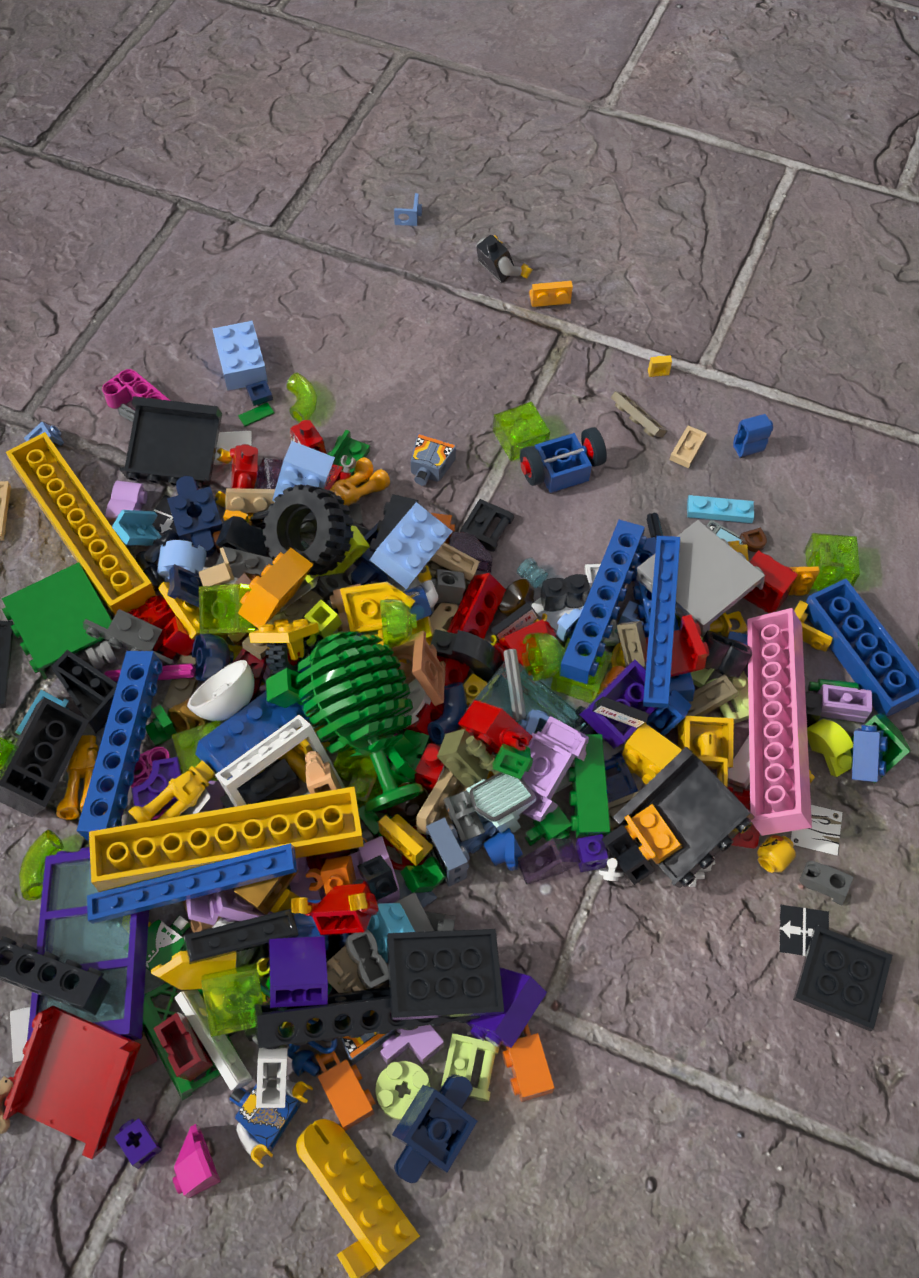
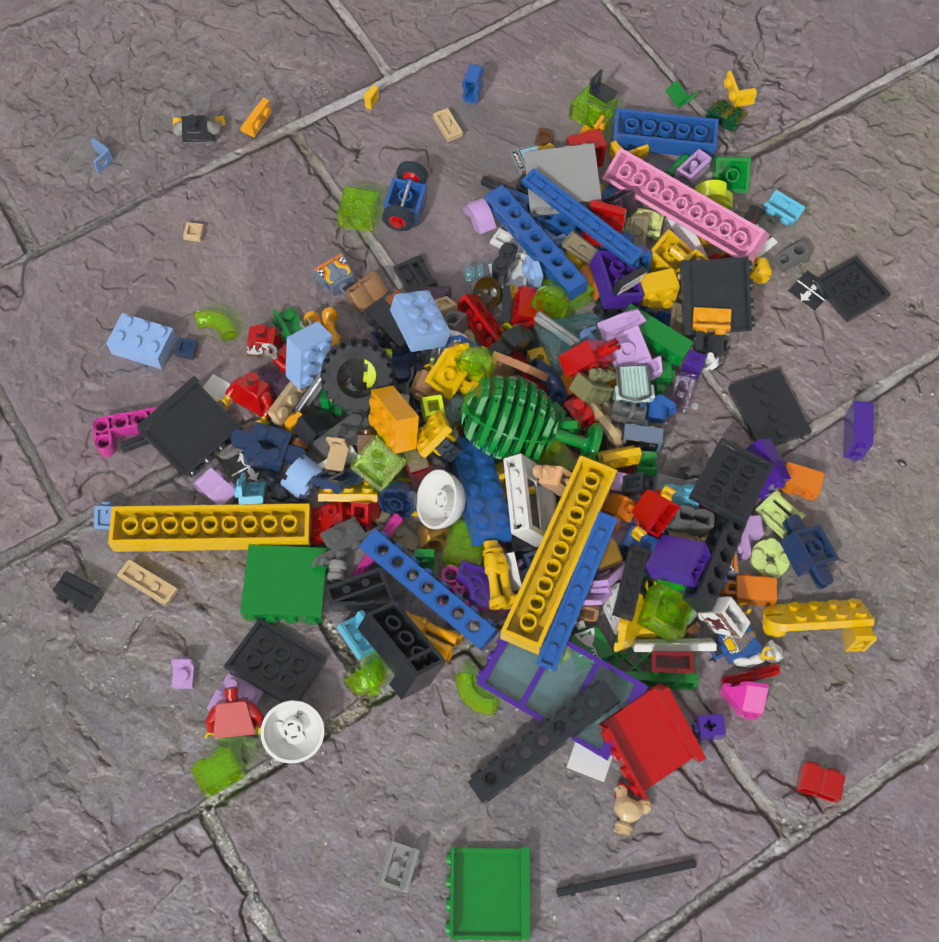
camera: 55 degrees left, 5 degrees up
green window [238,402,275,427] -> none
green brick [266,668,305,708] -> none
green bracket [492,744,533,780] -> none
dark tan plate [611,391,668,437] -> none
medium azure plate [687,495,754,523] -> none
brick [852,725,887,782] -> none
none -> tan tile [183,222,205,242]
none -> medium nougat brick [344,272,388,312]
none -> lavender brick [462,198,496,234]
none -> black bracket [589,69,617,104]
none -> reddish brown tile [682,621,702,638]
none -> red axle [720,663,780,687]
none -> black plate [728,369,812,446]
none -> black sticker [744,205,765,225]
none -> white plate [763,640,784,663]
none -> medium azure bracket [764,190,806,227]
none -> dark purple brick [843,401,874,461]

